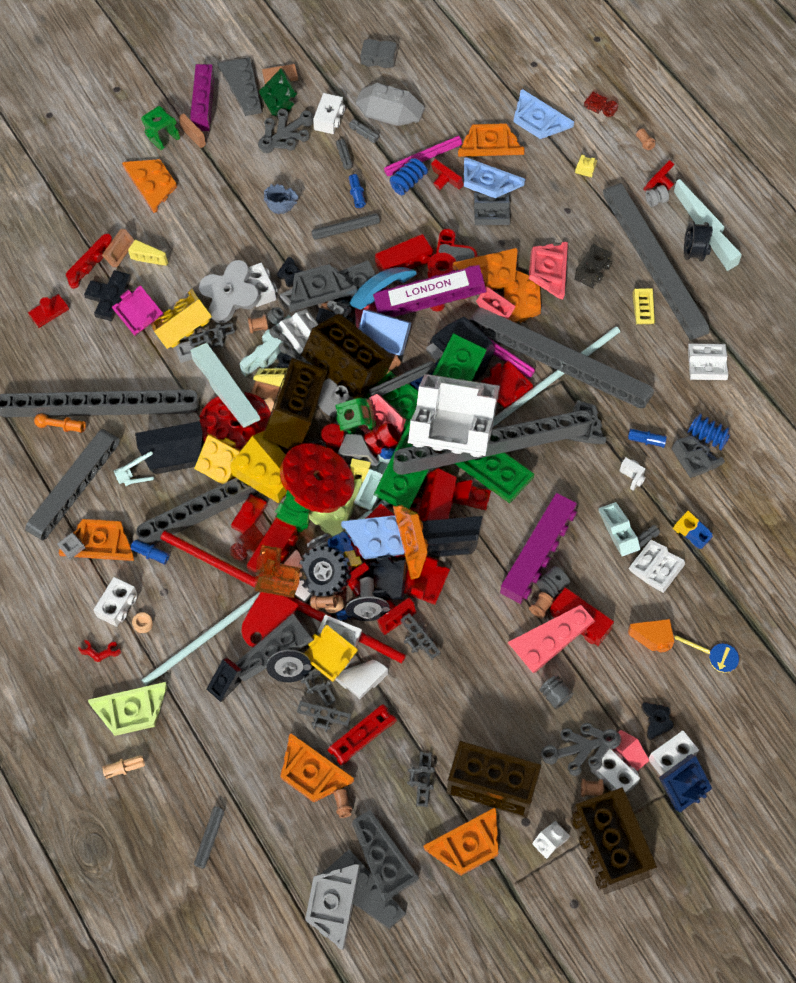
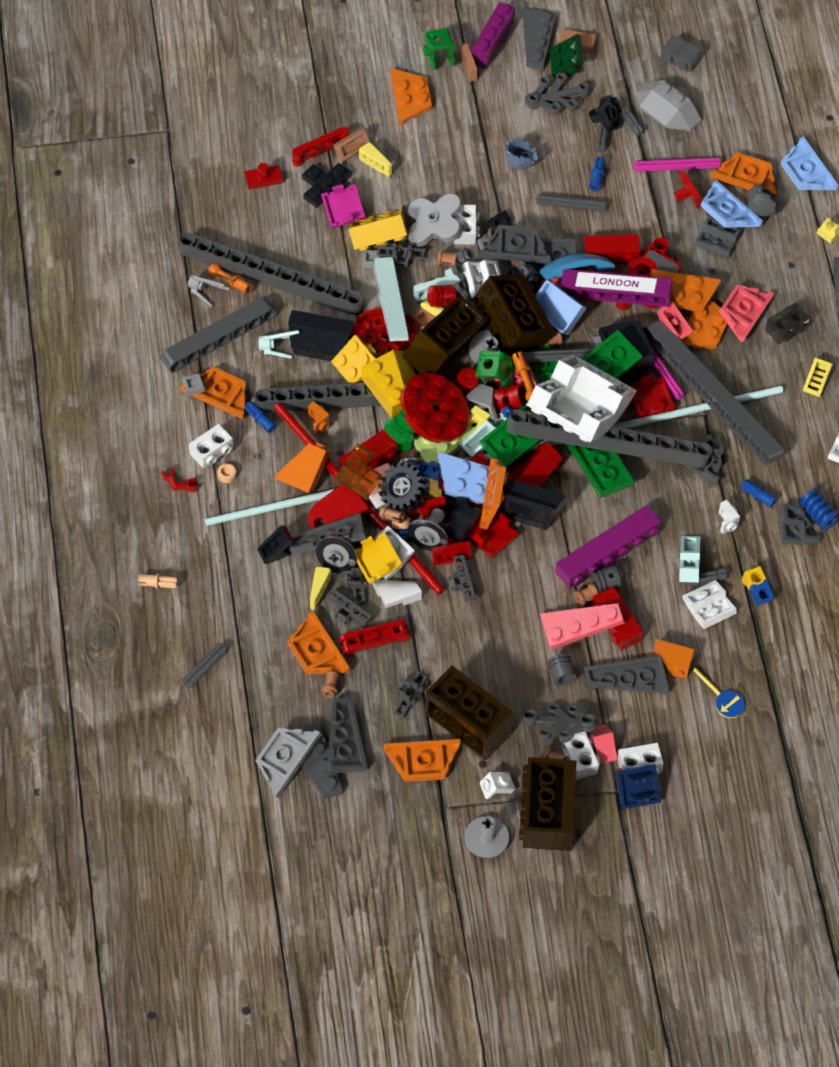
camera: 20 degrees right, 5 degrees down
yellowish green wing [88,682,167,736] -> none
clear red plate [229,525,264,561] -> none
red tile [231,494,267,536] -> none
white brick [313,93,345,134] -> none
blue piece [390,158,428,196] -> none
red slope [452,480,491,511] -> none
black animal [641,702,674,740] -> none
none -> light grey plant [188,274,231,307]
none -> orange slope [275,442,331,494]
none -> orange bracket [308,401,329,435]
none -> light yellow slope [310,567,331,610]
none -> red piece [427,284,456,307]
none -> light grey piece [464,816,509,858]
none -> orange pin [511,352,534,402]
none -> dark grey wing [583,656,669,694]
none -> black tile [588,95,622,131]
none -> dark grey hair [748,184,777,216]

